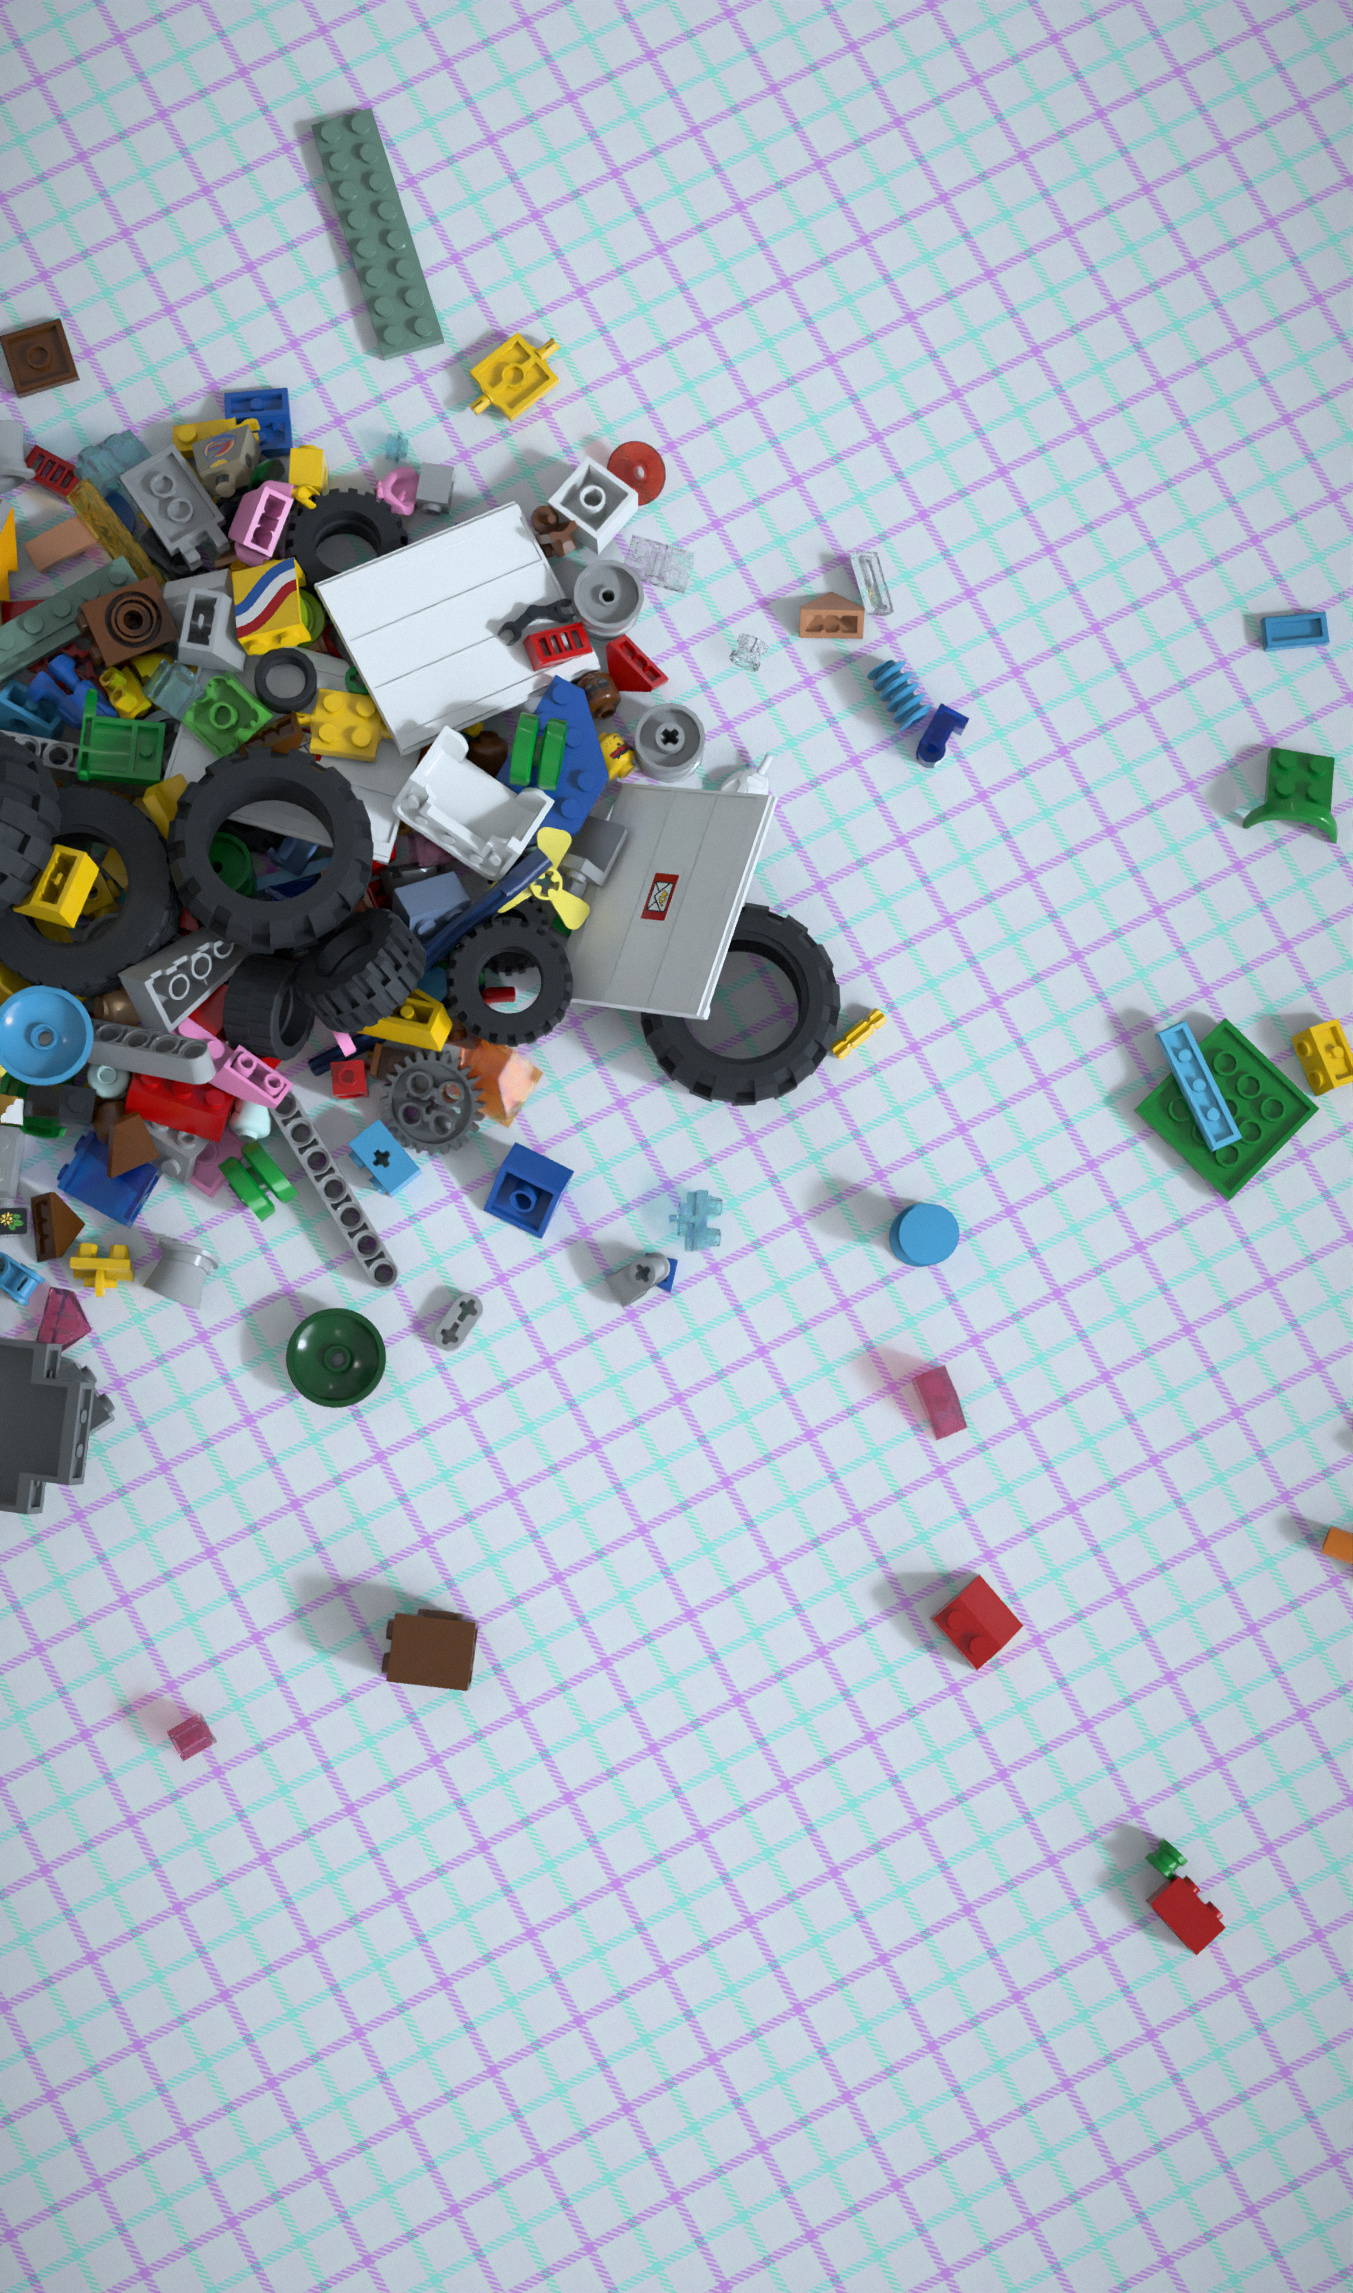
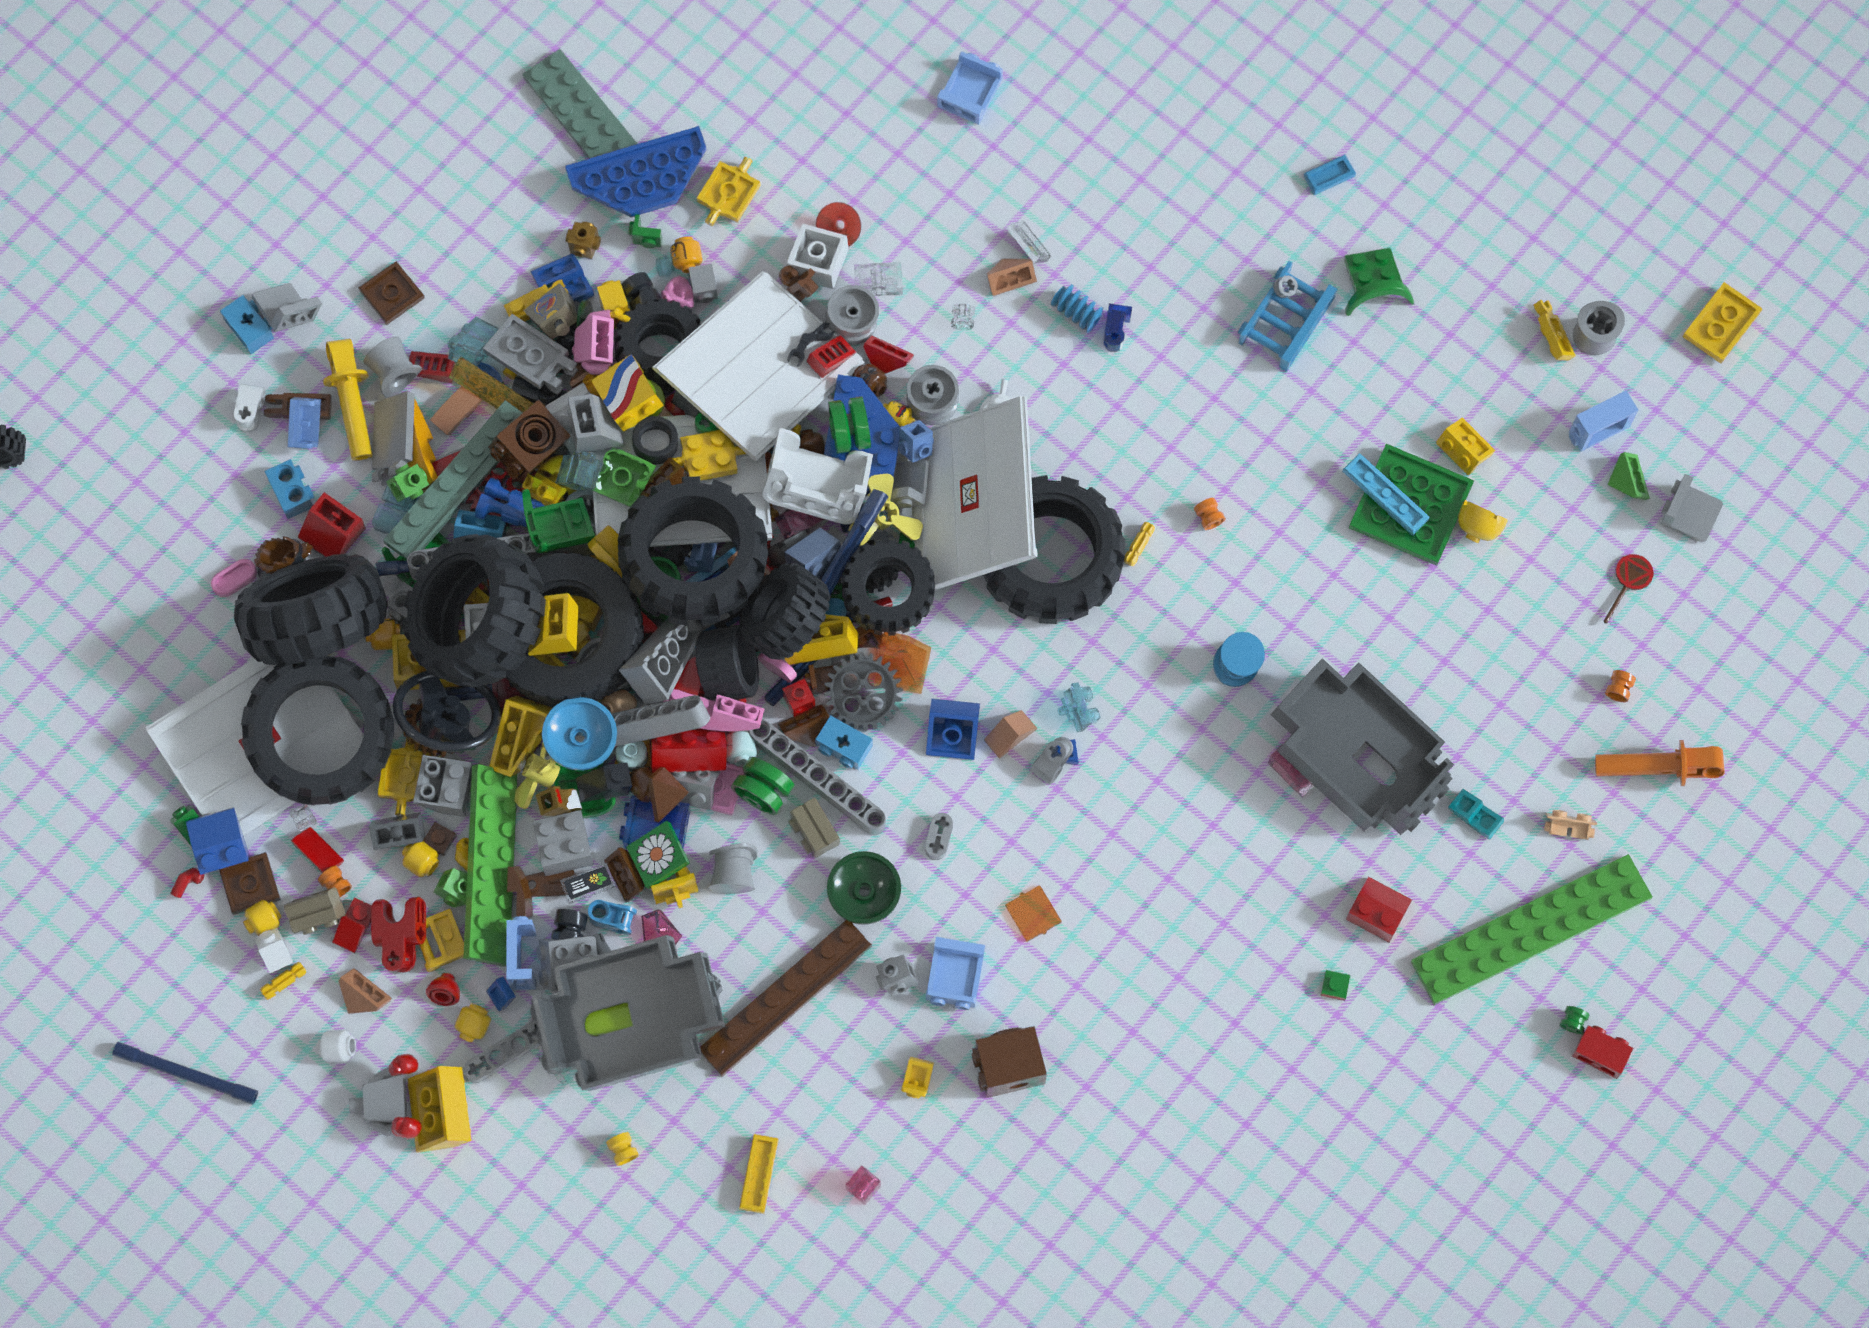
camera: 15 degrees left, 10 degrees down
none -> blue plate [565,126,707,217]
none -> pearl gold brick [565,222,601,259]
none -> black wheel [621,272,662,309]
none -> tile [626,821,690,889]
none -> green bracket [629,214,663,248]
none -> light orange head [670,237,703,273]
none -> reddish brown plate [700,920,872,1077]
none -> yellow plate [739,1134,779,1214]
none -> reddish brown slope [777,704,830,747]
none -> dark tan brick [788,798,840,858]
none -> light grey brick [876,954,918,996]
none -> medium blue brick [898,420,934,463]
none -> yellow bracket [901,1056,934,1098]
none -> light blue panel [926,937,985,1010]
none -> light blue panel [937,52,1003,125]
none -> nougat slope [984,710,1037,759]
none -> clear orange piece [1005,885,1062,942]
none -> orange wheel [1194,497,1226,530]
none -> dark azure fence [1238,261,1337,372]
none -> dark grey panel [1270,658,1454,835]
none -> light grey bush [1273,276,1298,298]
none -> green plate [1321,970,1350,1001]
none -> bright green plate [1411,854,1653,1005]
none -> teal slope [1448,789,1504,840]
none -> yellow cylinder [1458,500,1508,543]
none -> light nougat hinge [1544,810,1597,840]

